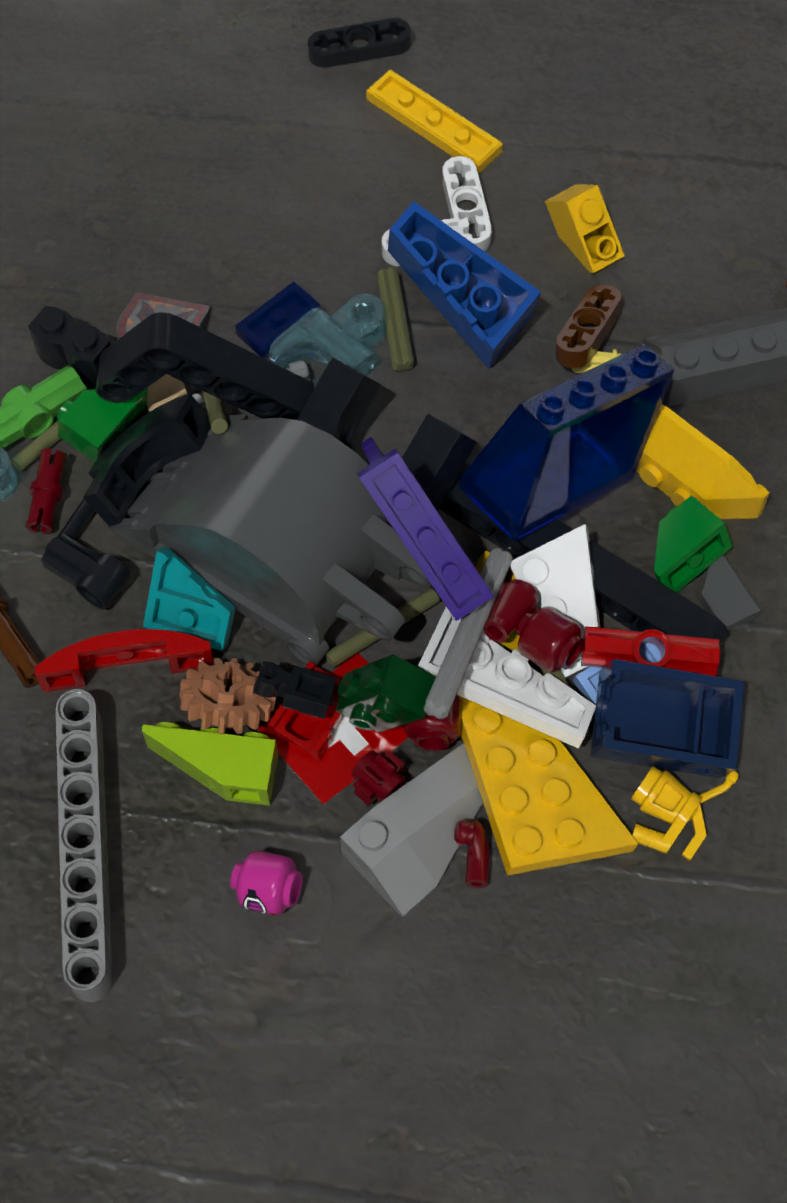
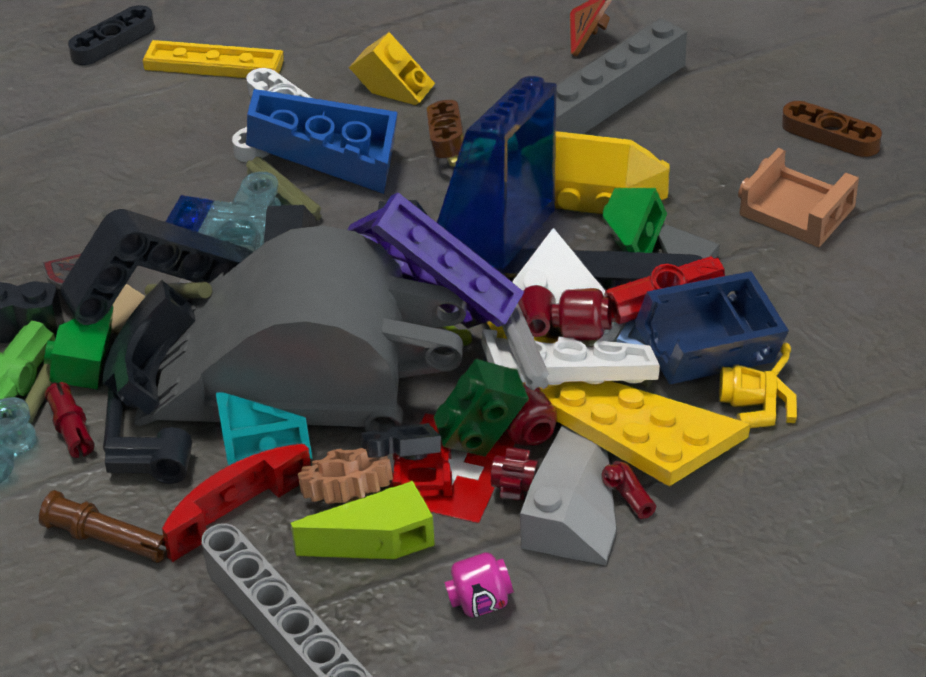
camera: 30 degrees left, 20 degrees down
olive piece [325,588,440,668] -> none

